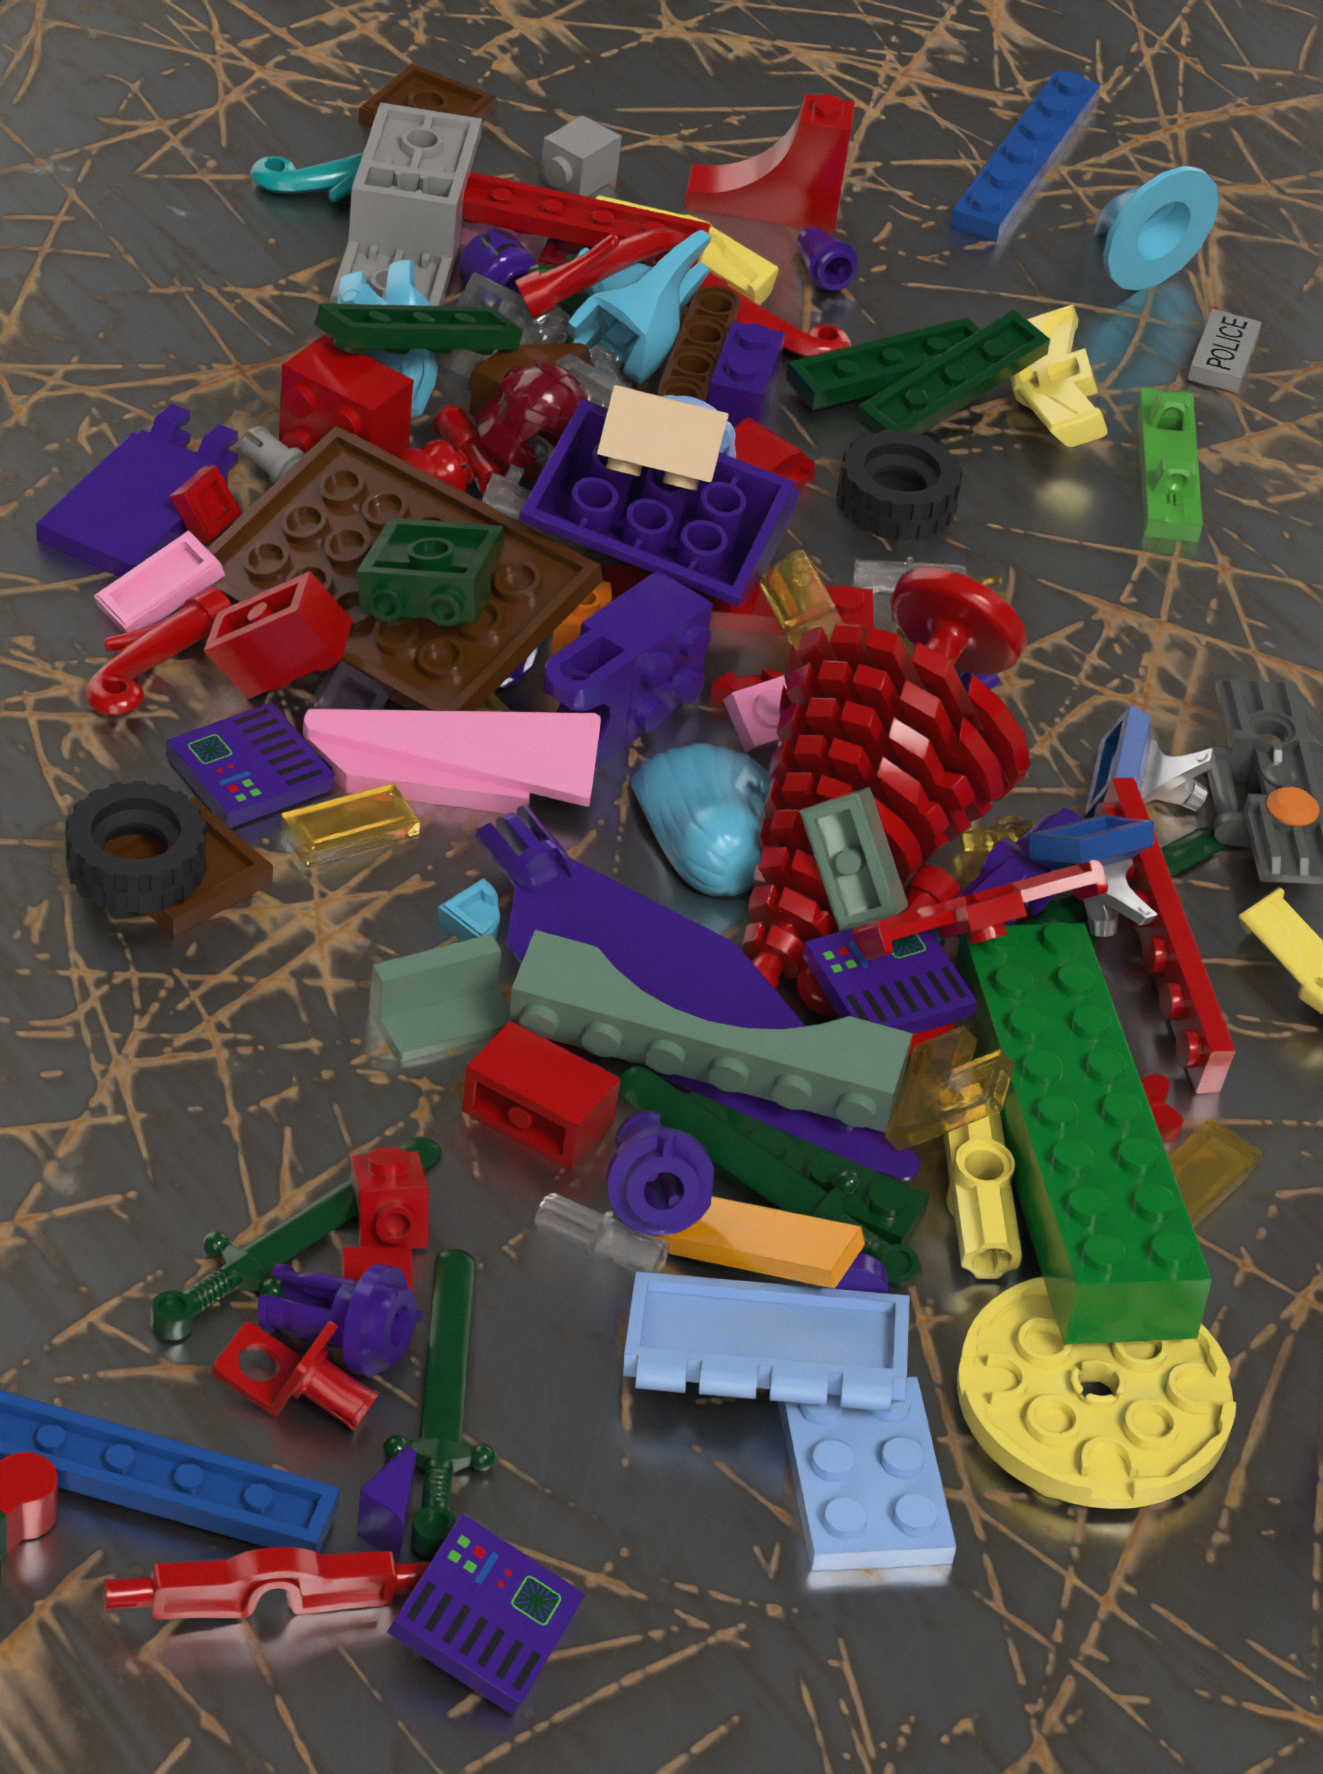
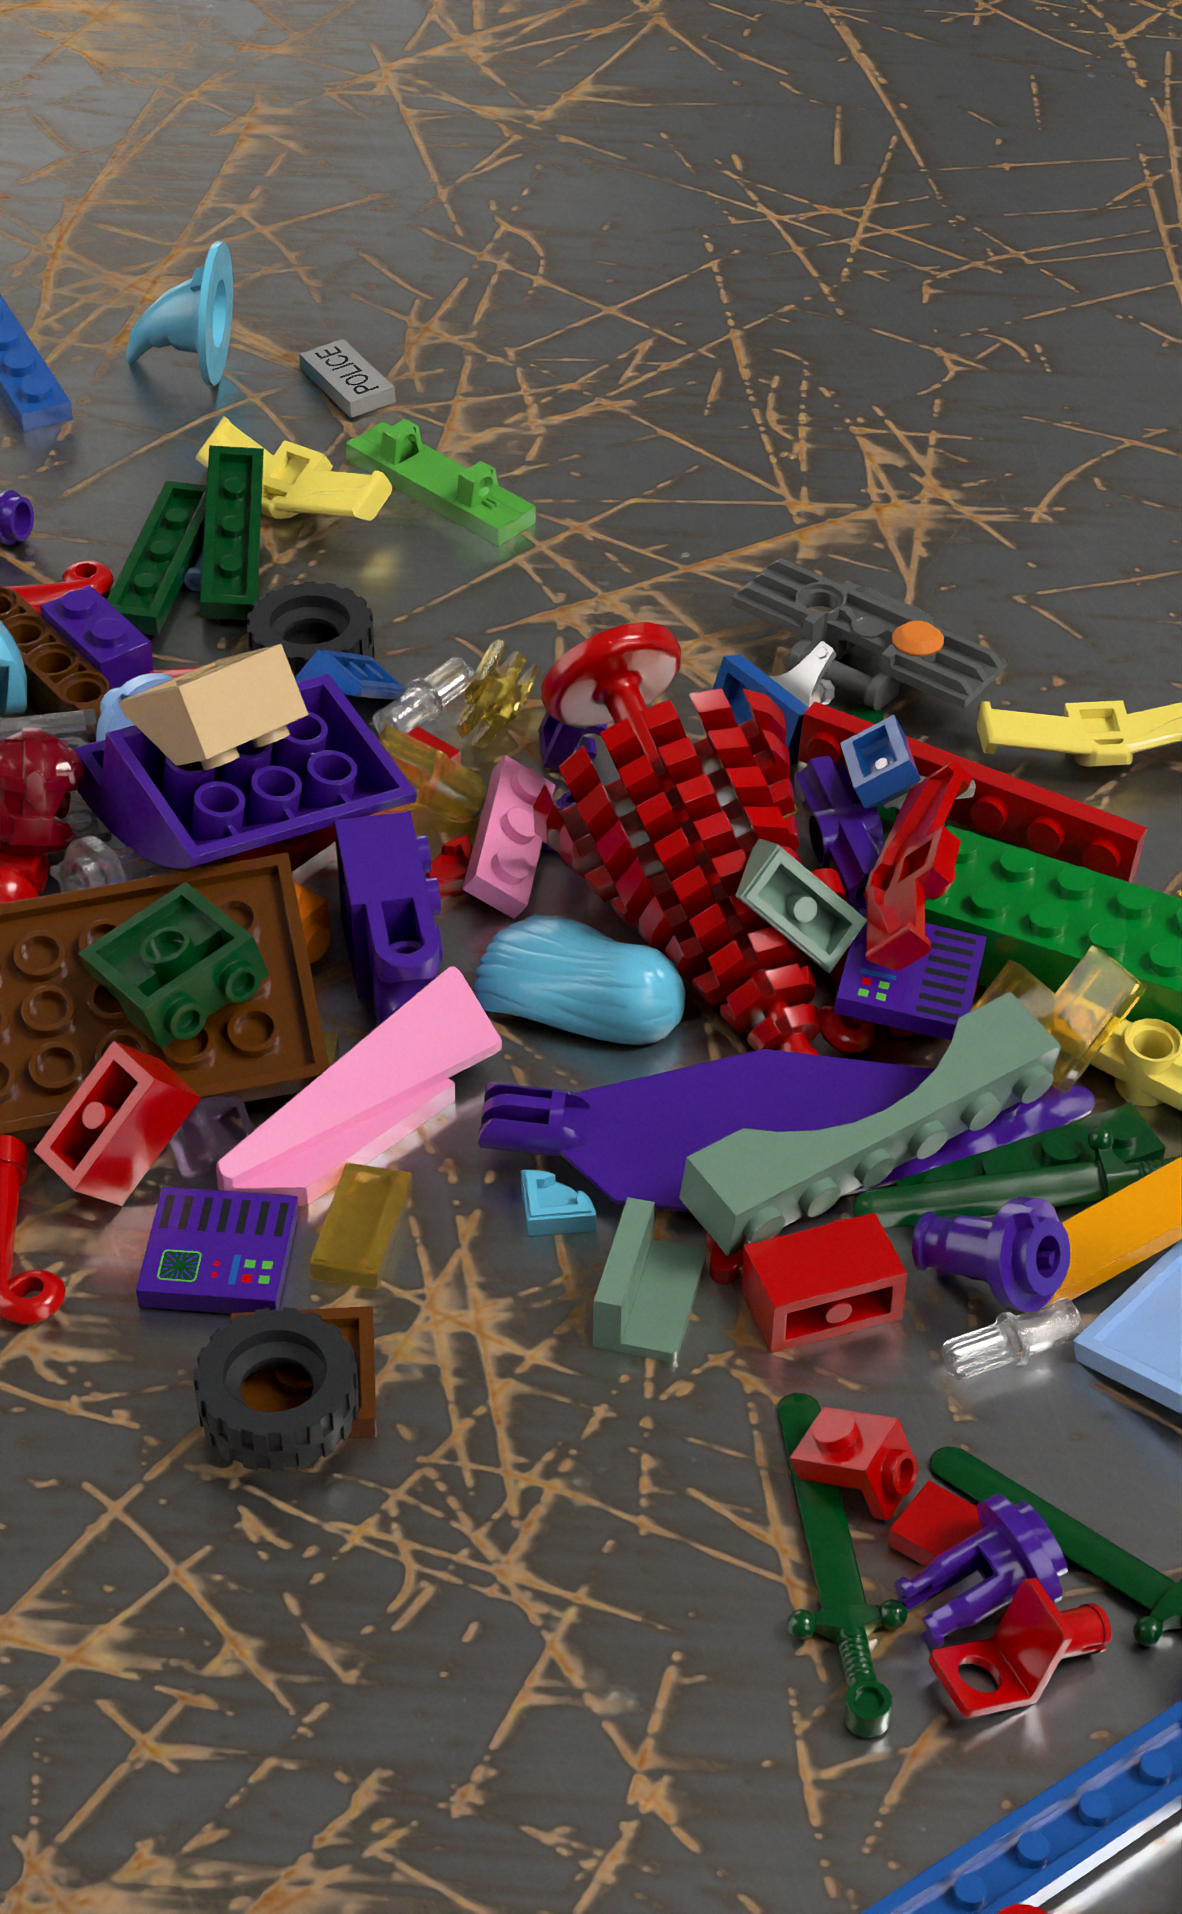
camera: 45 degrees left, 0 degrees up
none -> blue slope [295,650,408,700]

